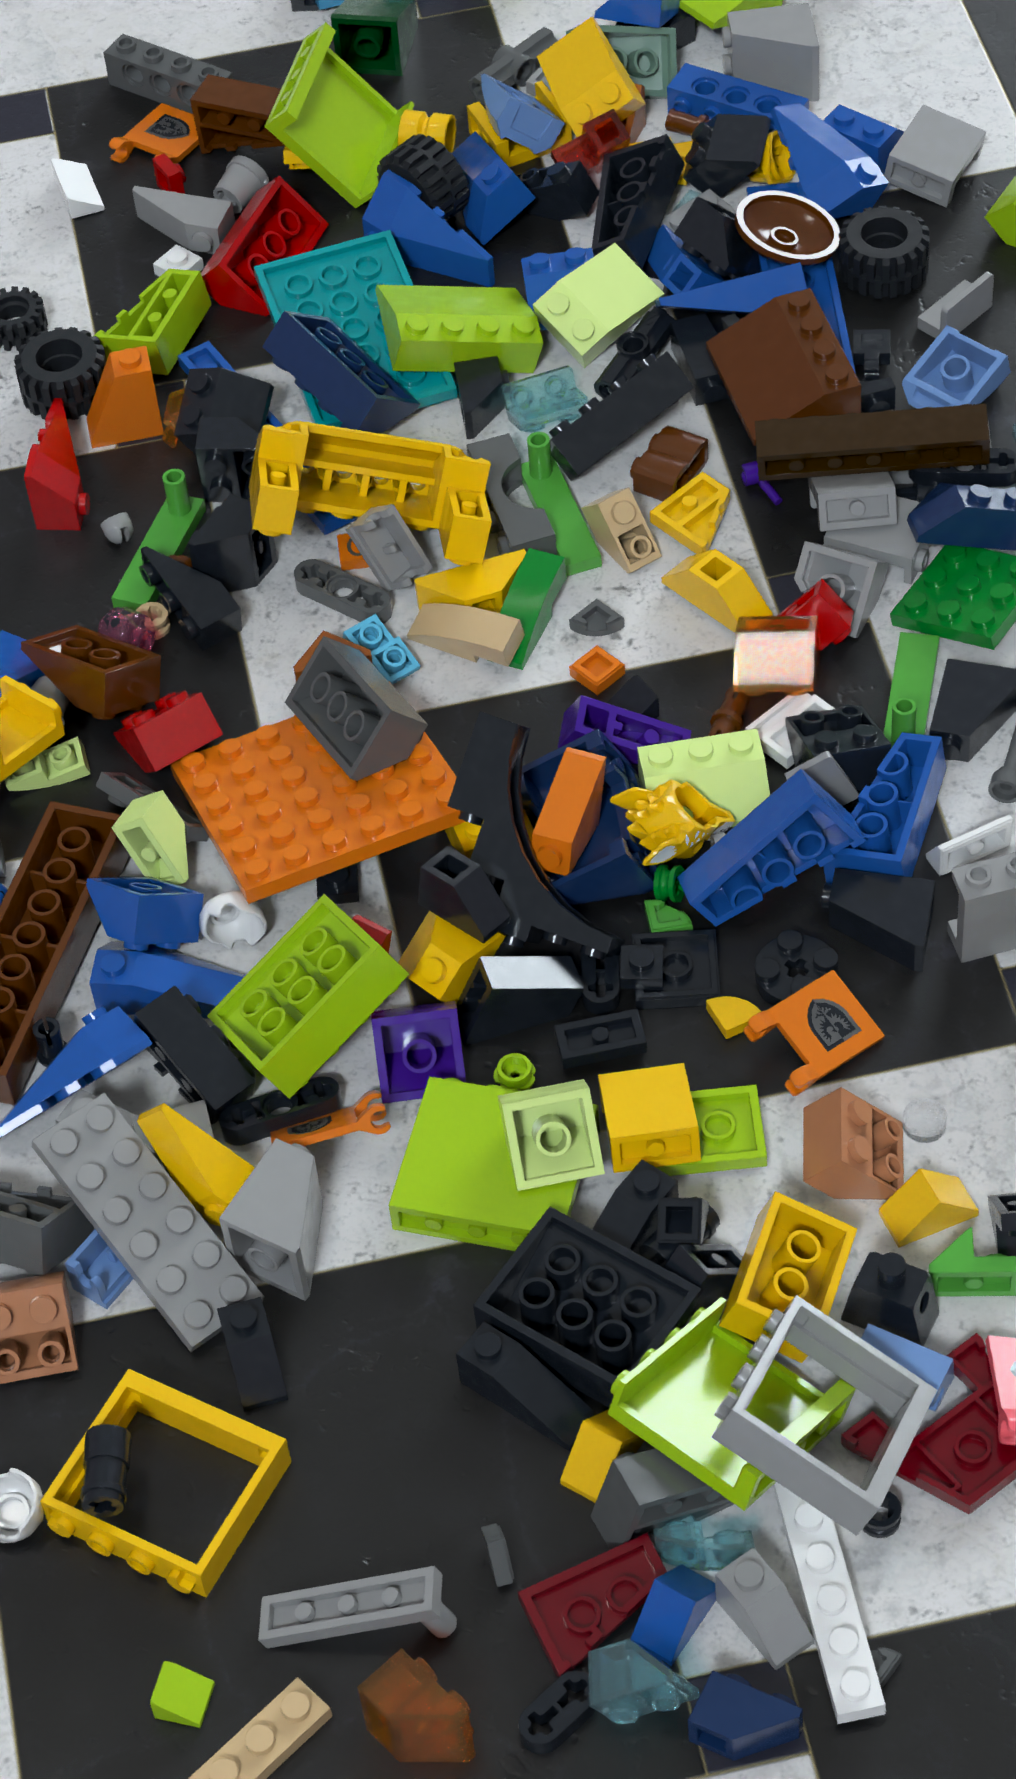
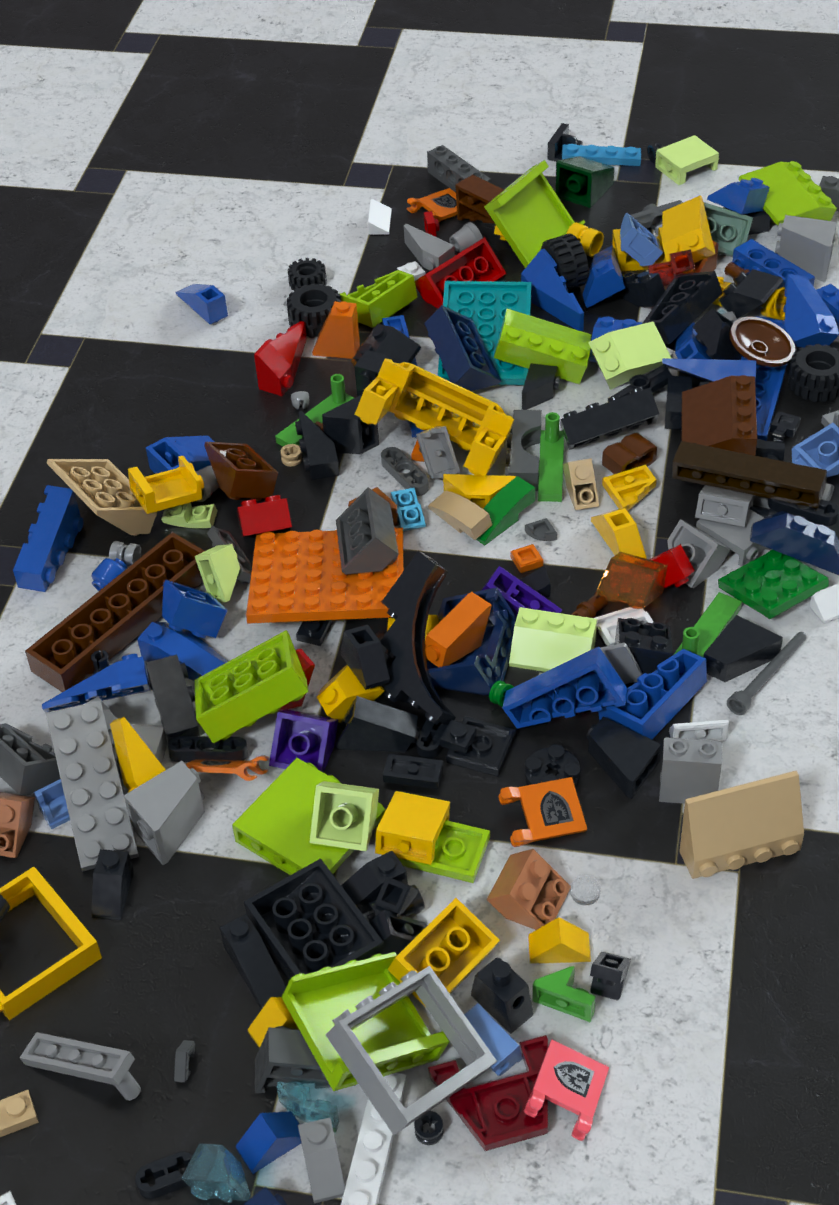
camera: 20 degrees right, 5 degrees down
clear pink head [98,607,156,651] -> none
white hair [199,890,267,949] -> none
clear orange slope [357,1648,476,1762] -> none
lime plate [494,1053,536,1091] -> none
clear light blue bracket [501,365,588,432] -> none
dark red wing [518,1533,667,1678] -> none
yellow piece [610,779,735,866] -> none
bright green tile [644,900,693,933] -> none
yellow tile [706,996,762,1039] -> none
dark purple hand [741,461,783,505] -> none

